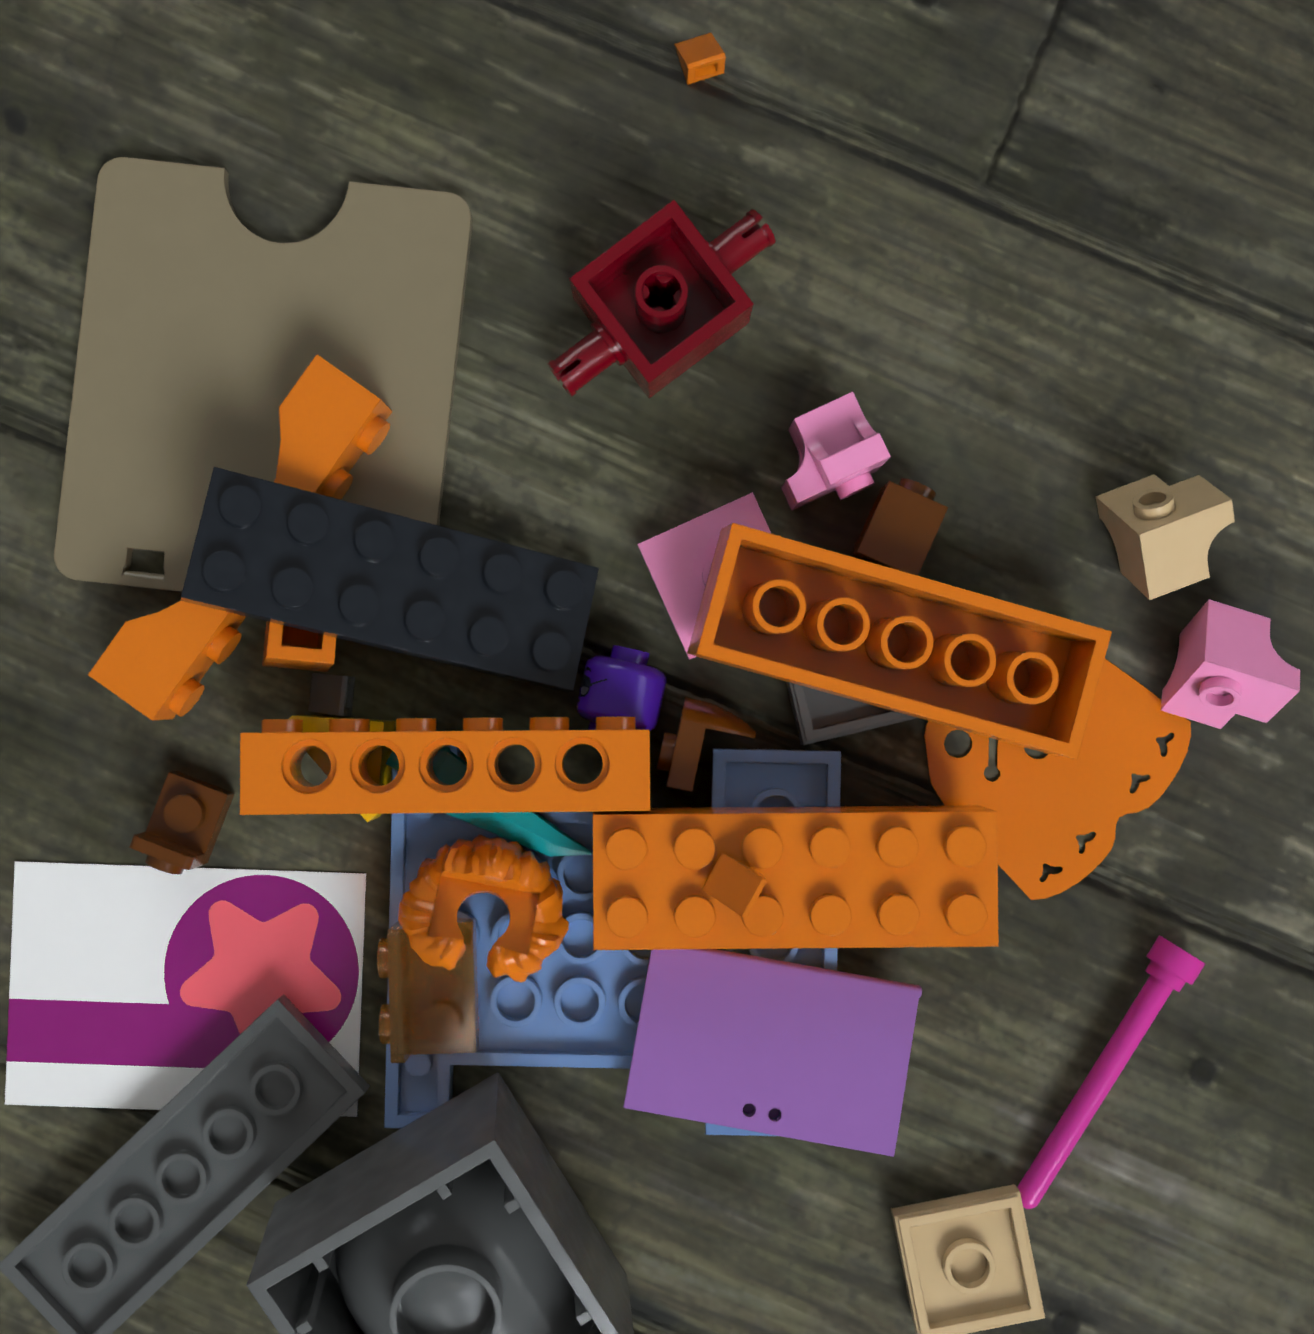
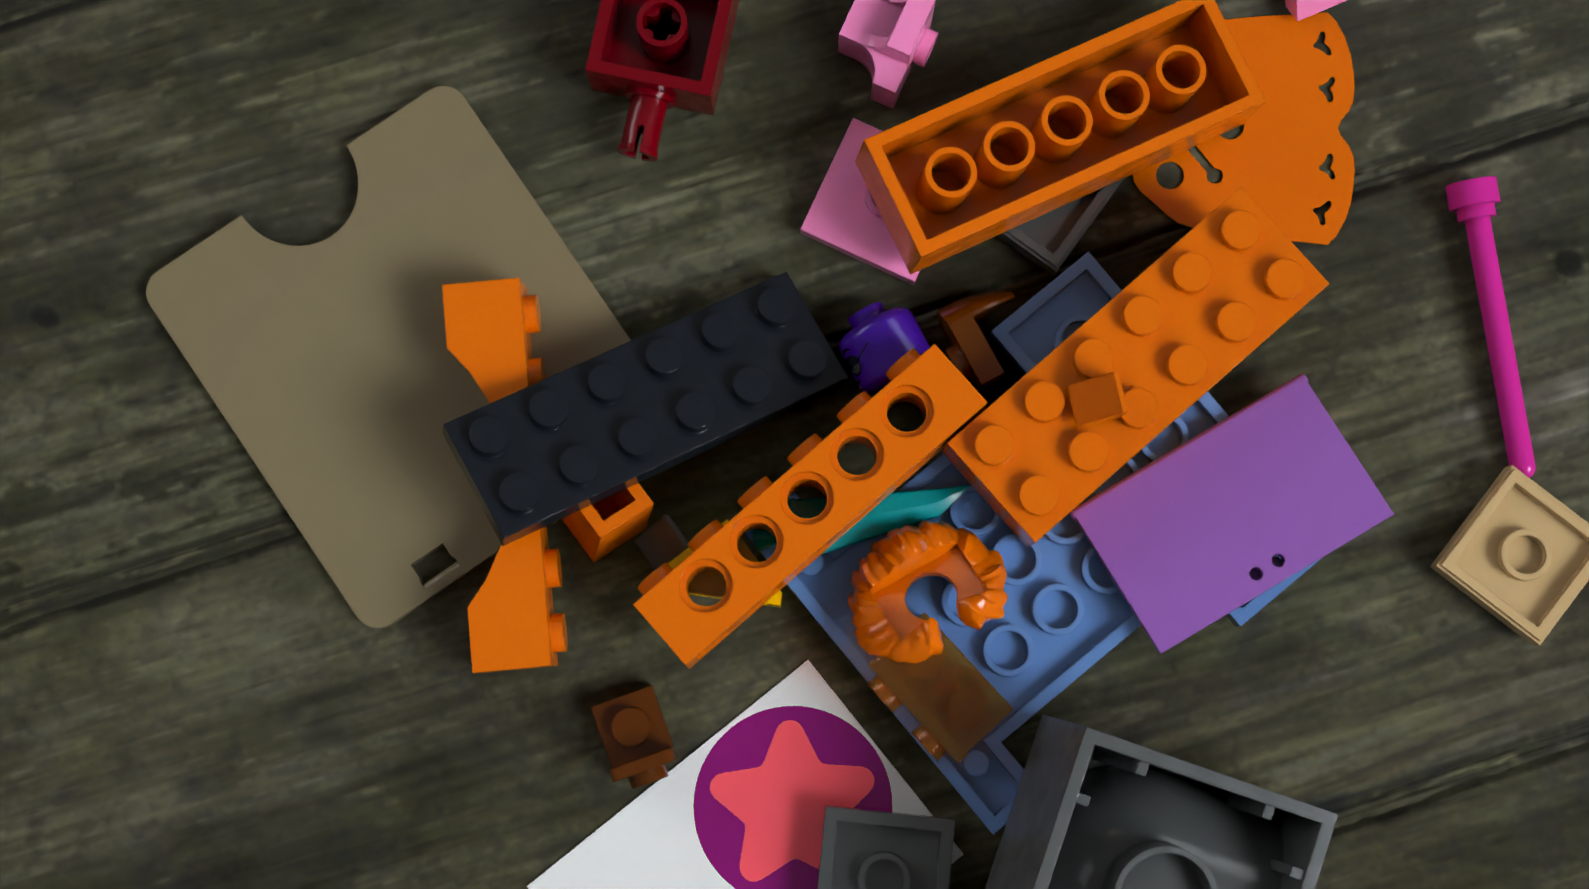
camera: 40 degrees left, 5 degrees down
reddish brown brick [850,478,948,576] -> none

